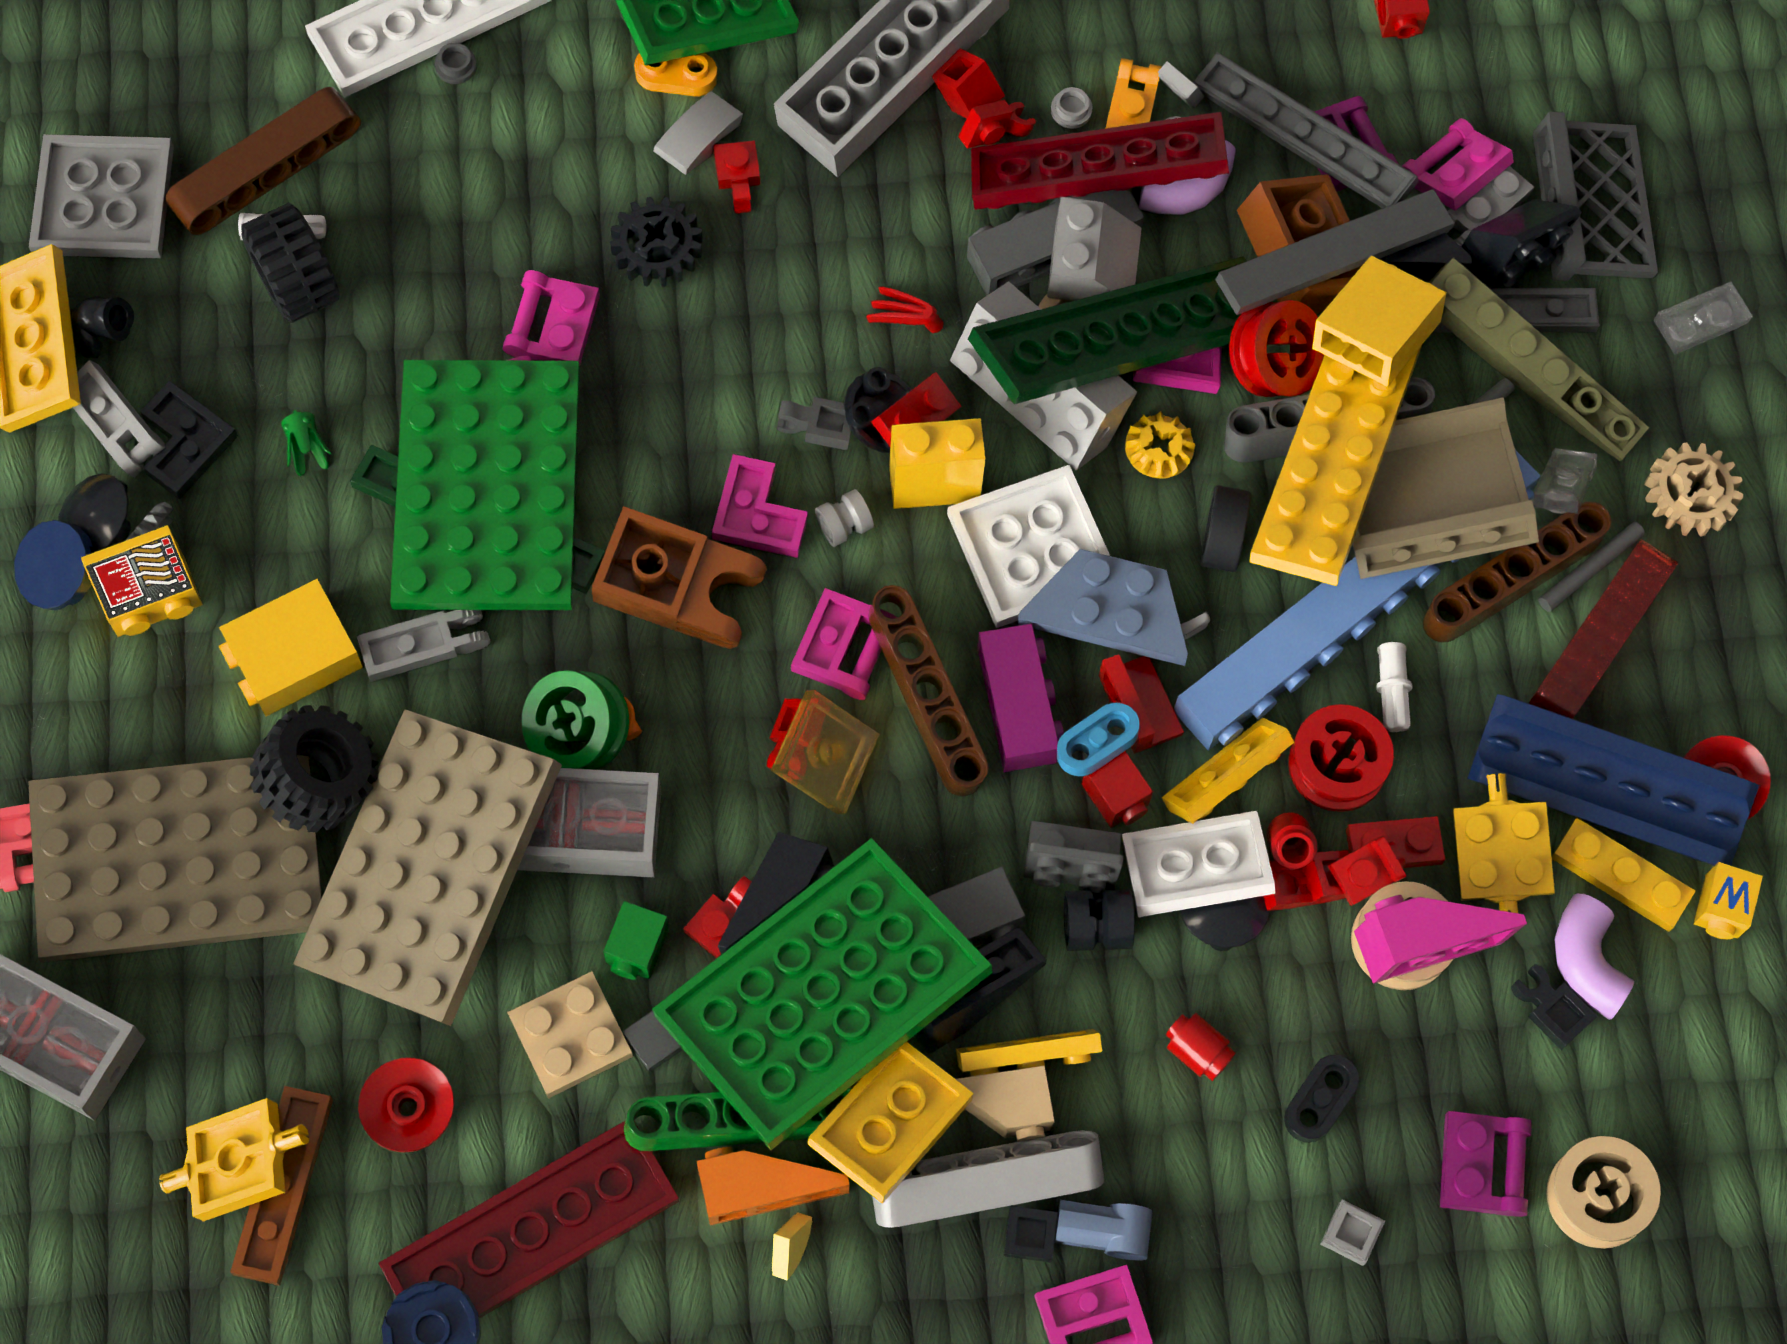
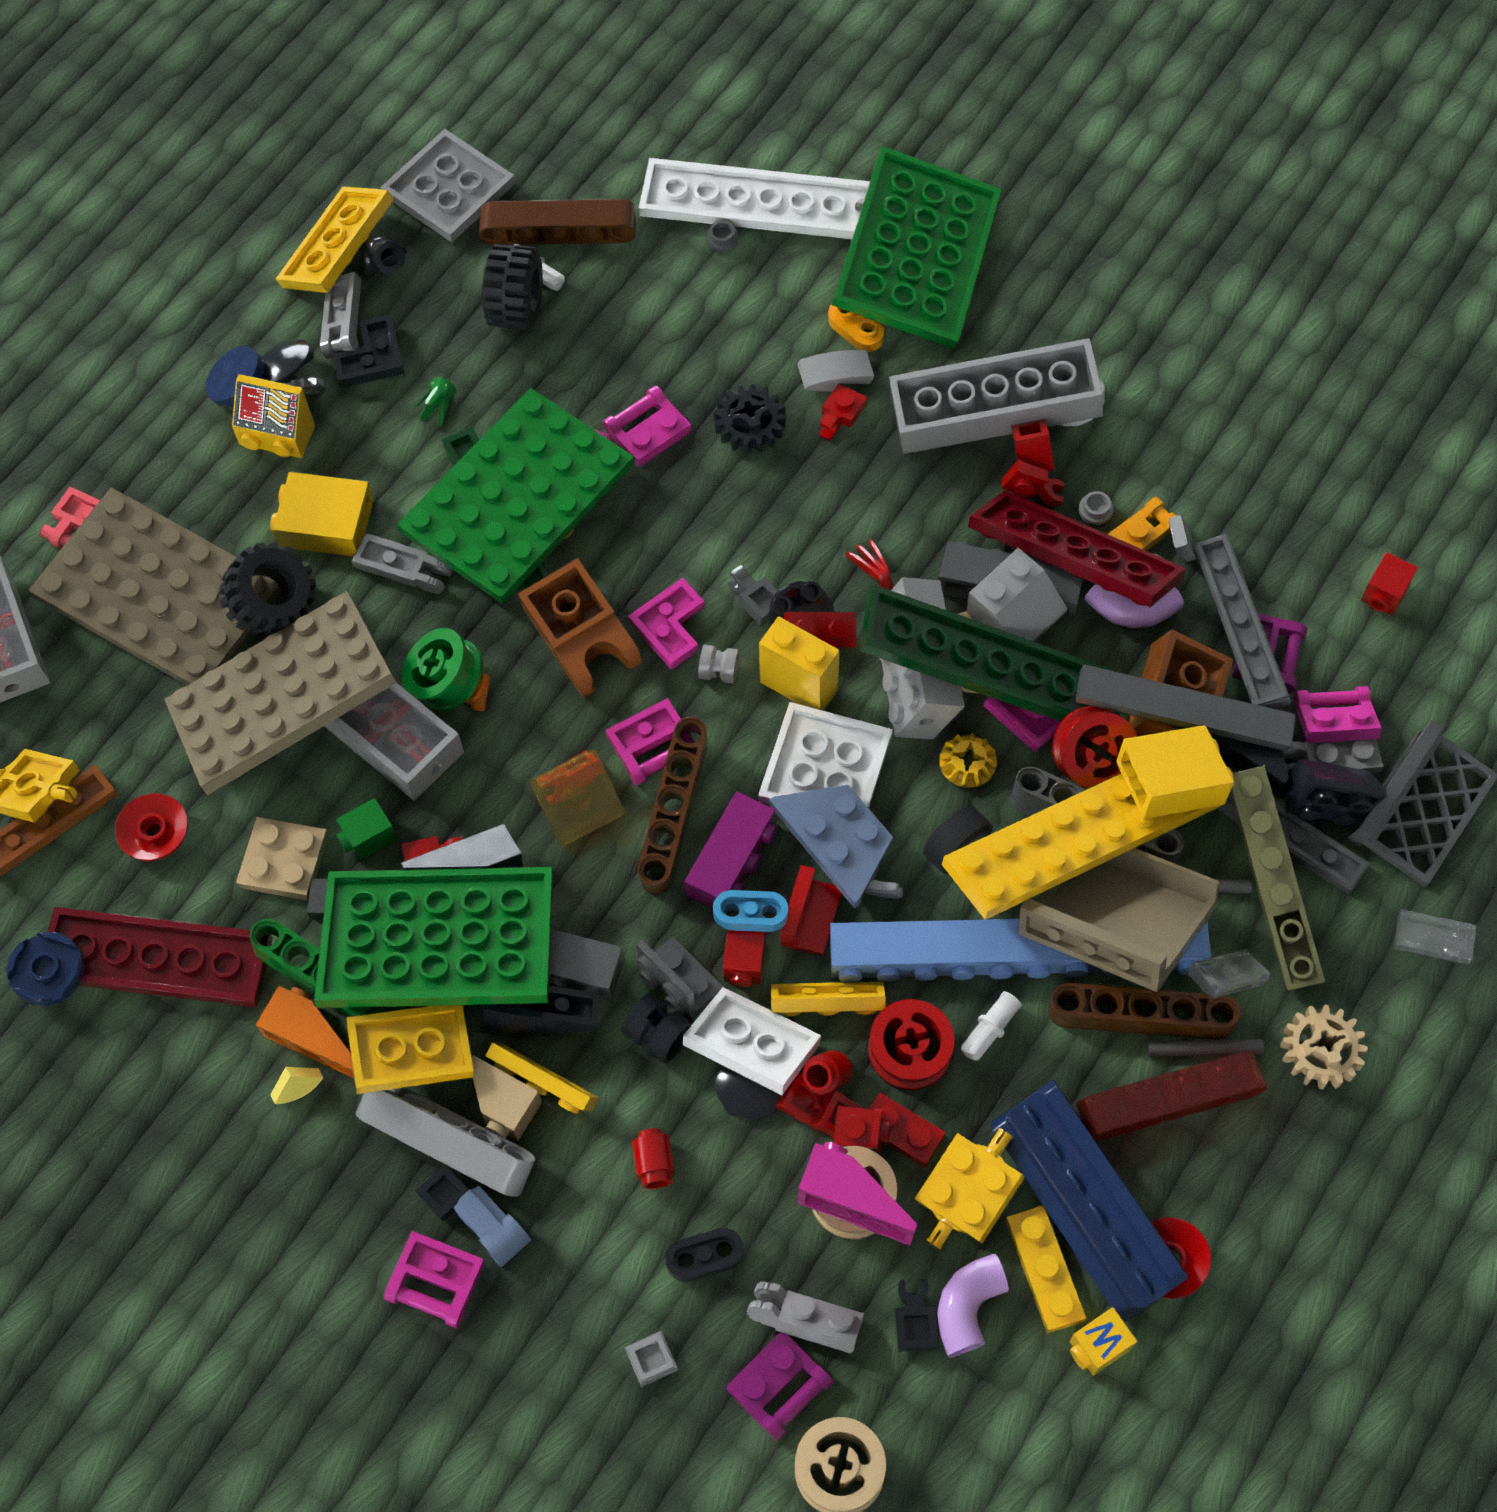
camera: 45 degrees right, 5 degrees down
none -> light grey hinge [747,1281,864,1353]

